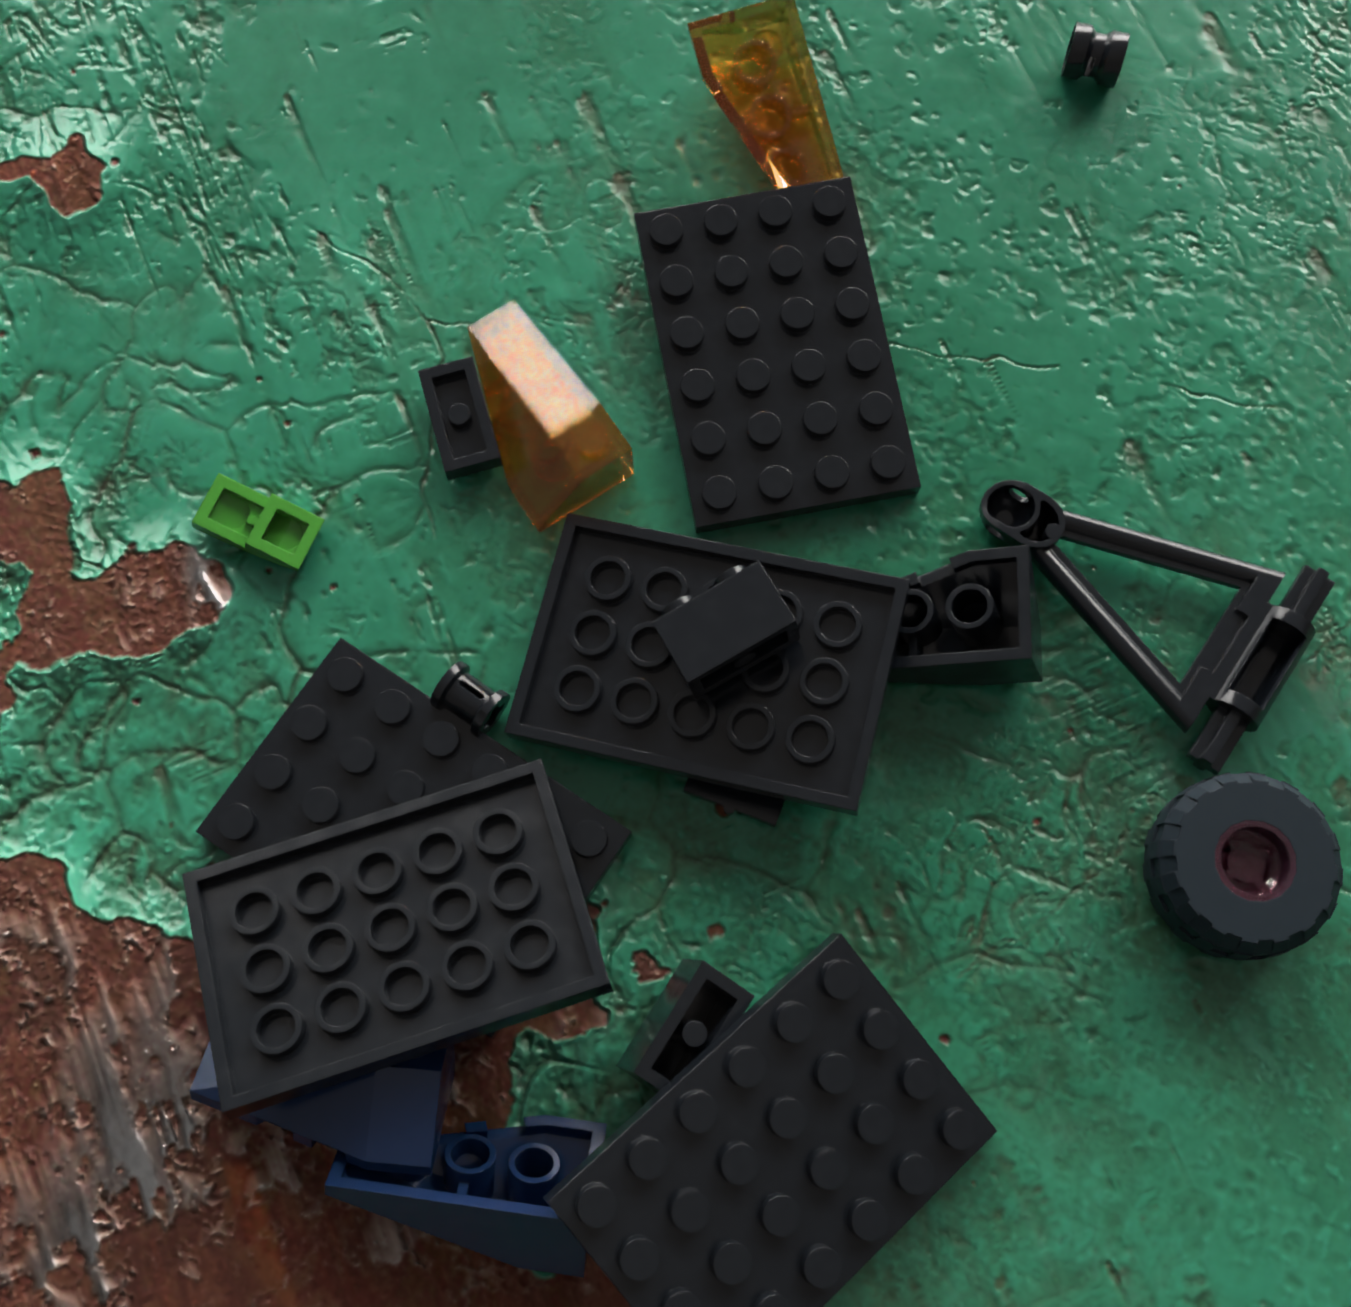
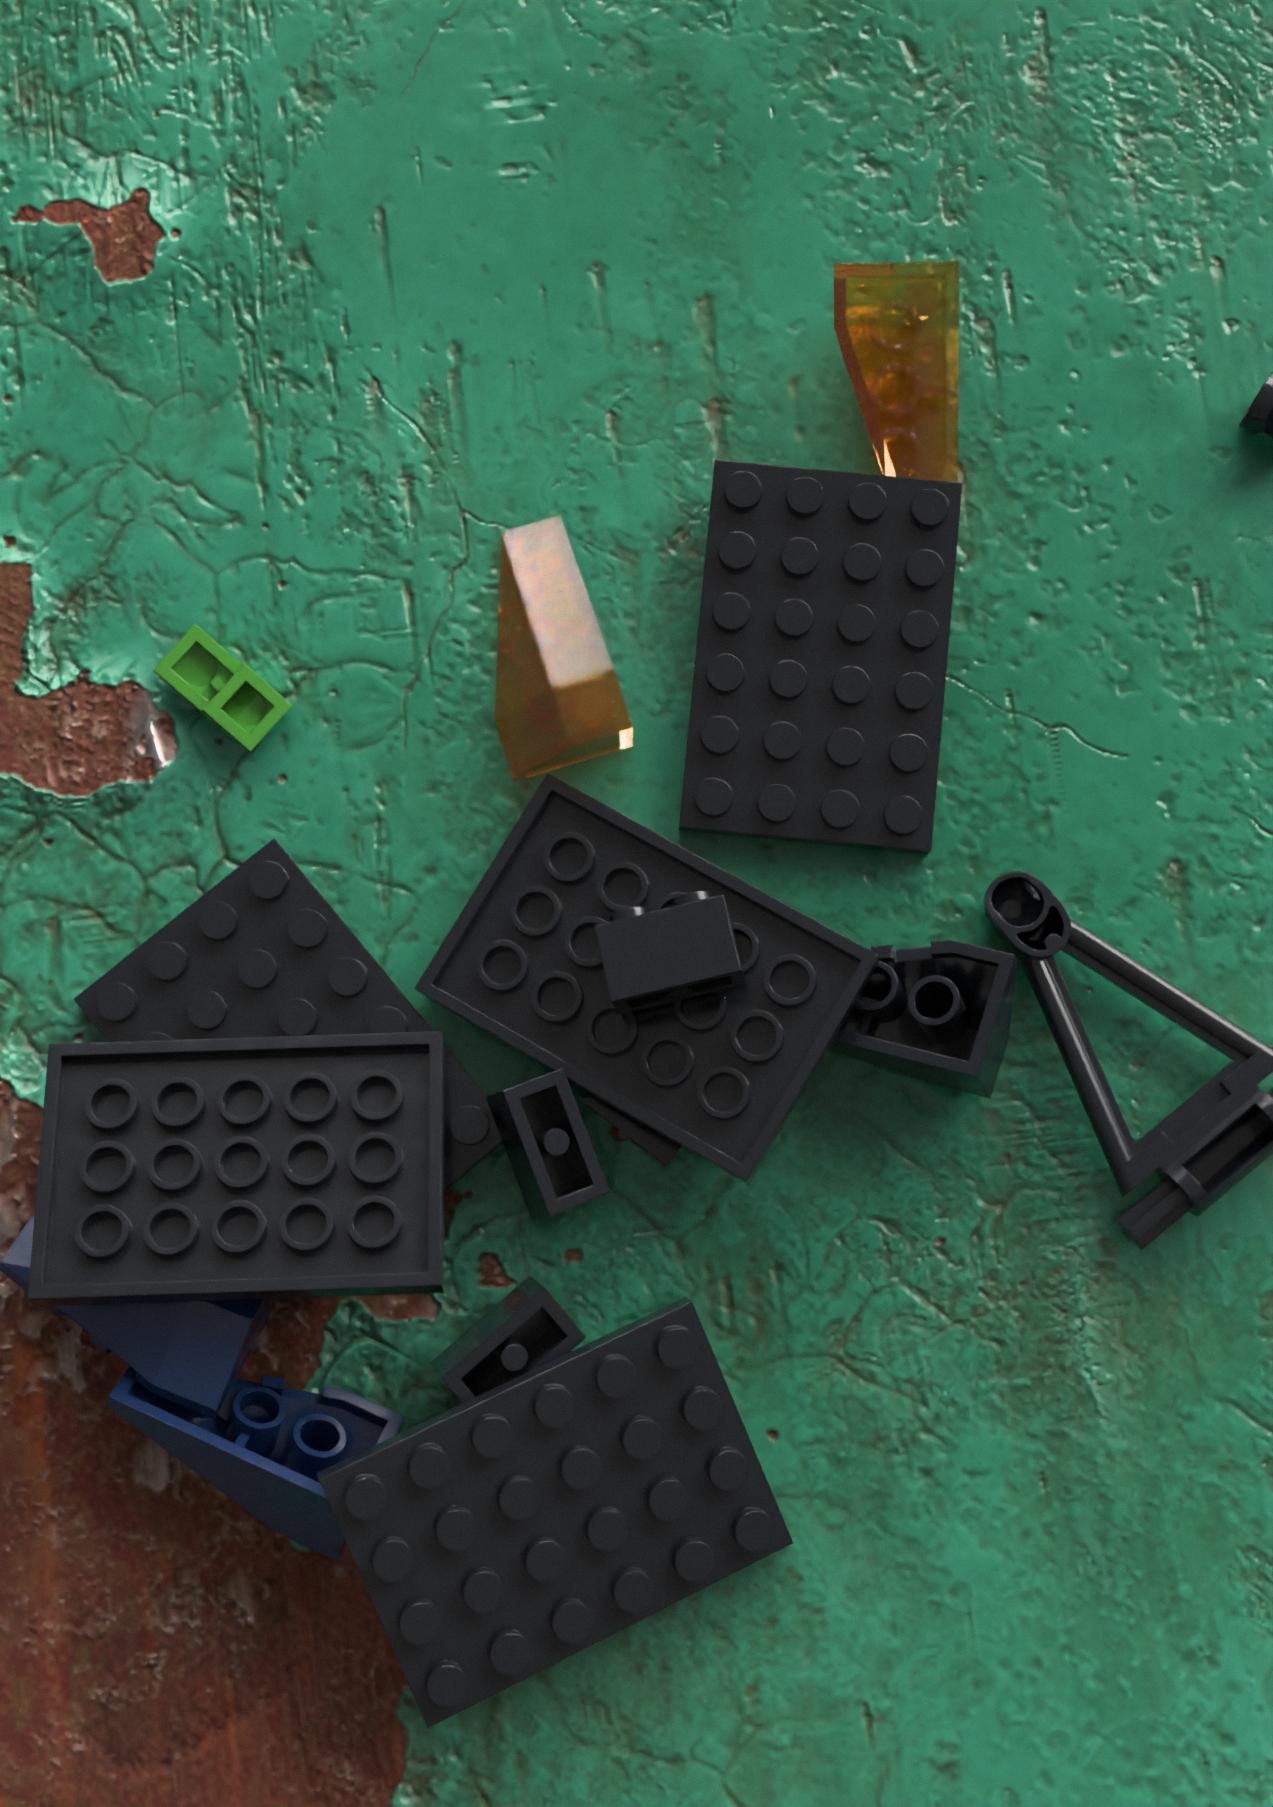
camera: 15 degrees right, 5 degrees up
black plate [418,356,503,480] -> none
black bush [430,661,510,738] -> none
black wheel [1142,772,1343,960] -> none
none -> black brick [486,1068,610,1219]

